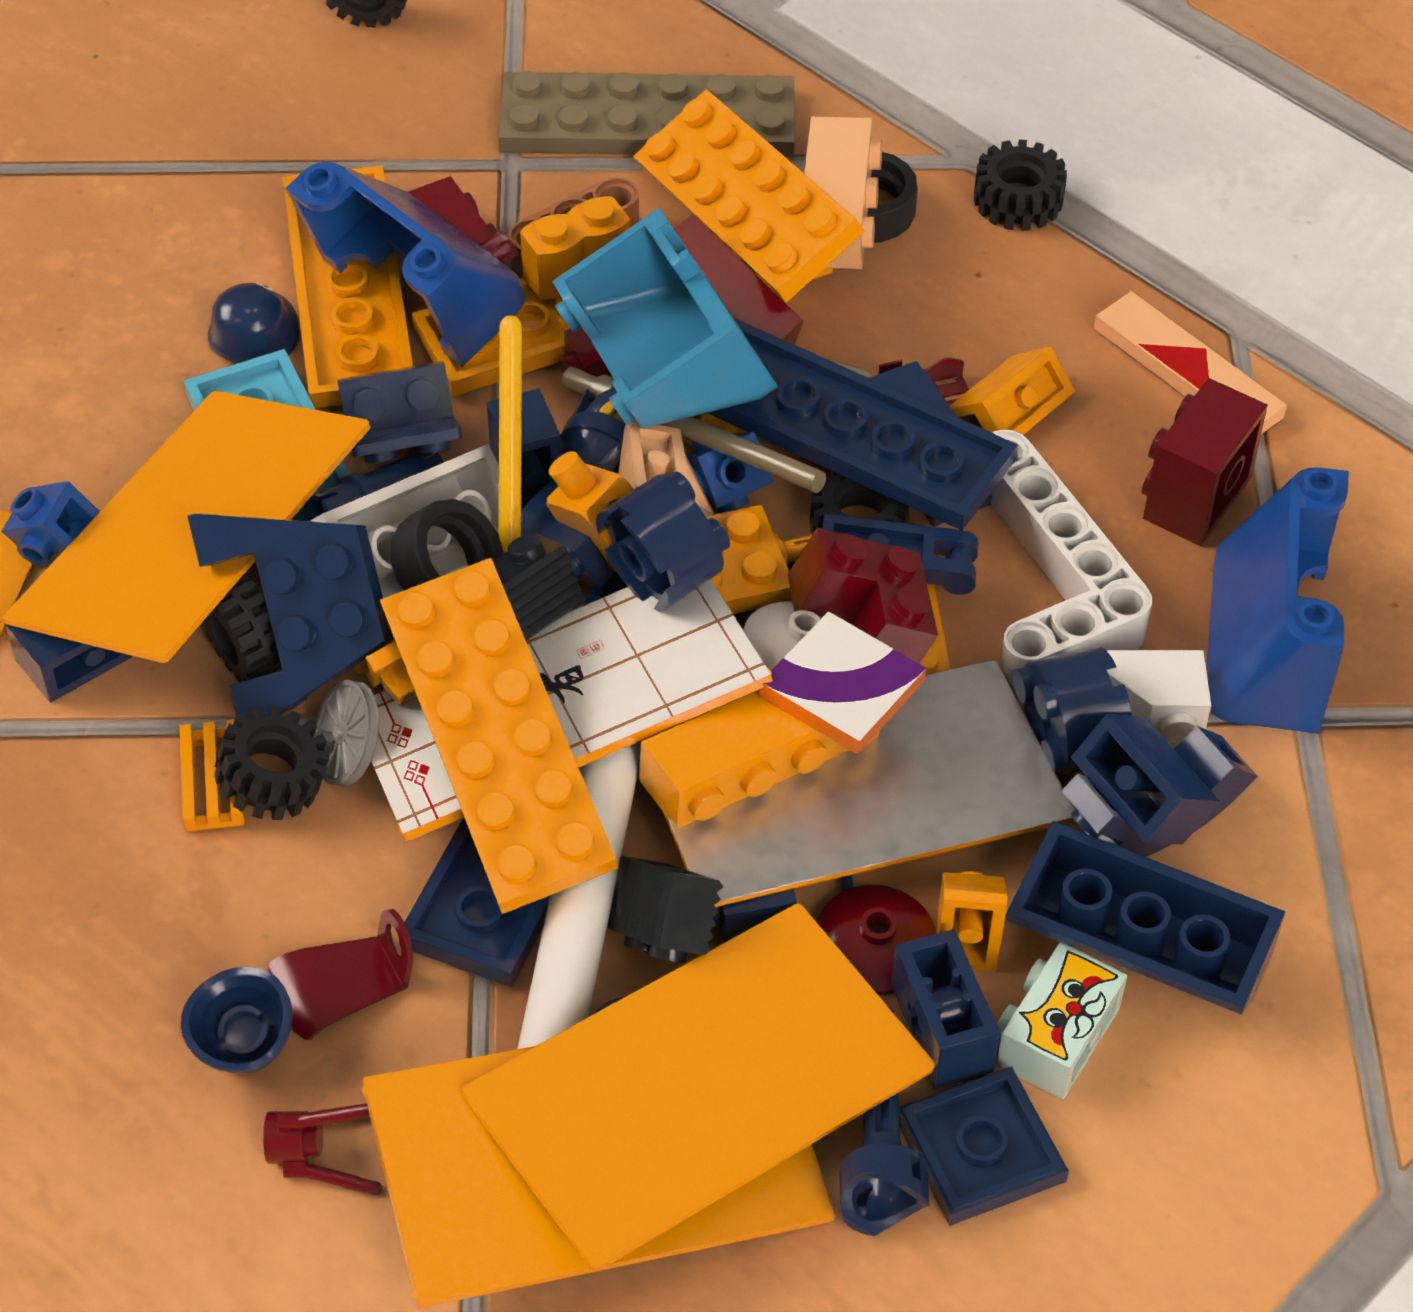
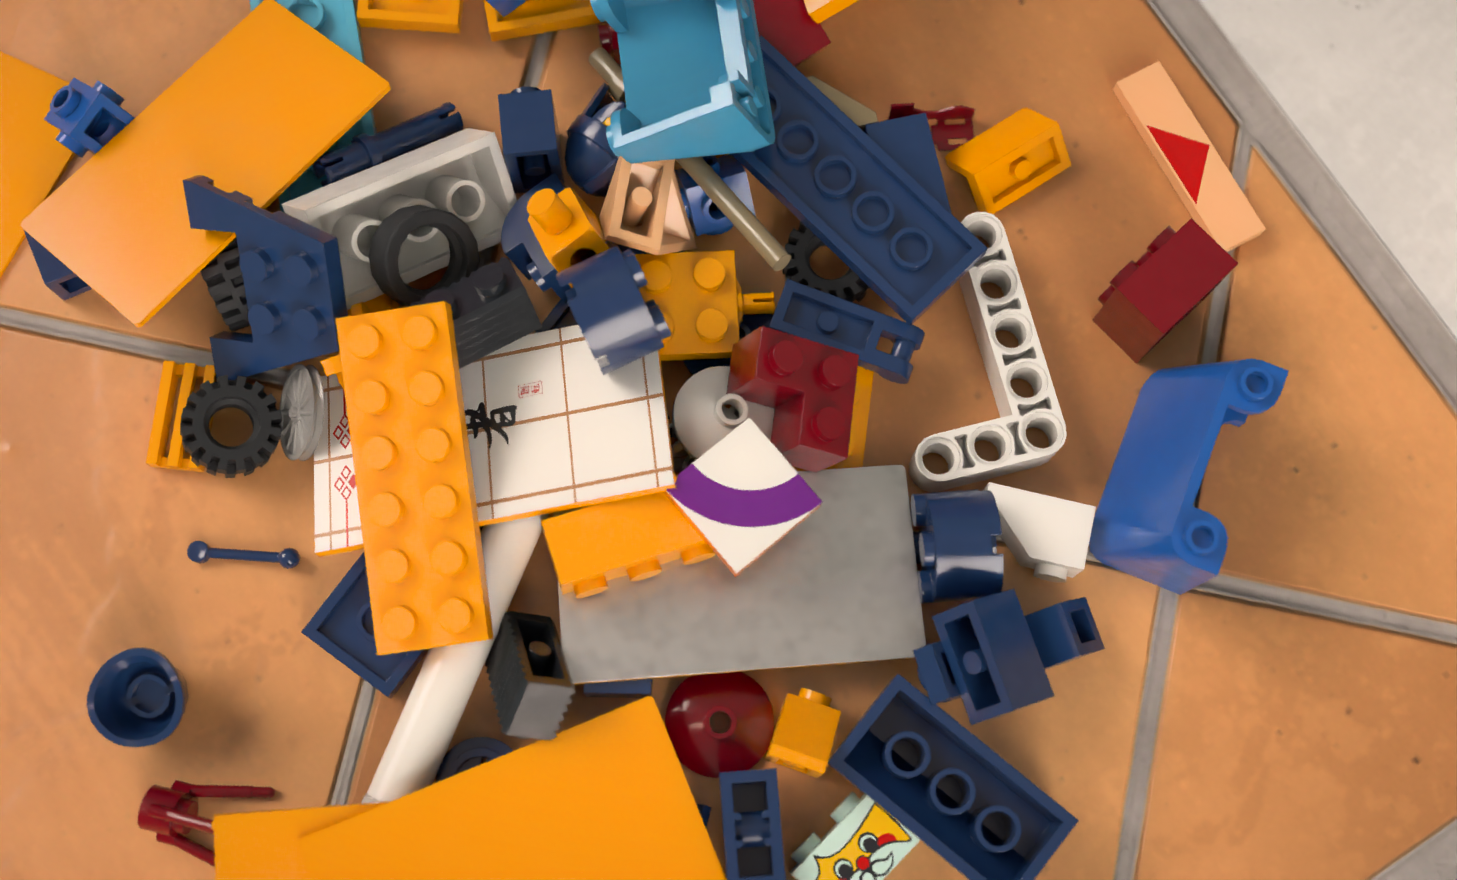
camera: 10 degrees right, 25 degrees up
dark red piece [267,909,413,1040] -> none
dark blue bracket [337,361,462,463] -> none
yellow piece [498,315,522,552] -> none
none -> dark blue hinge [187,541,300,569]

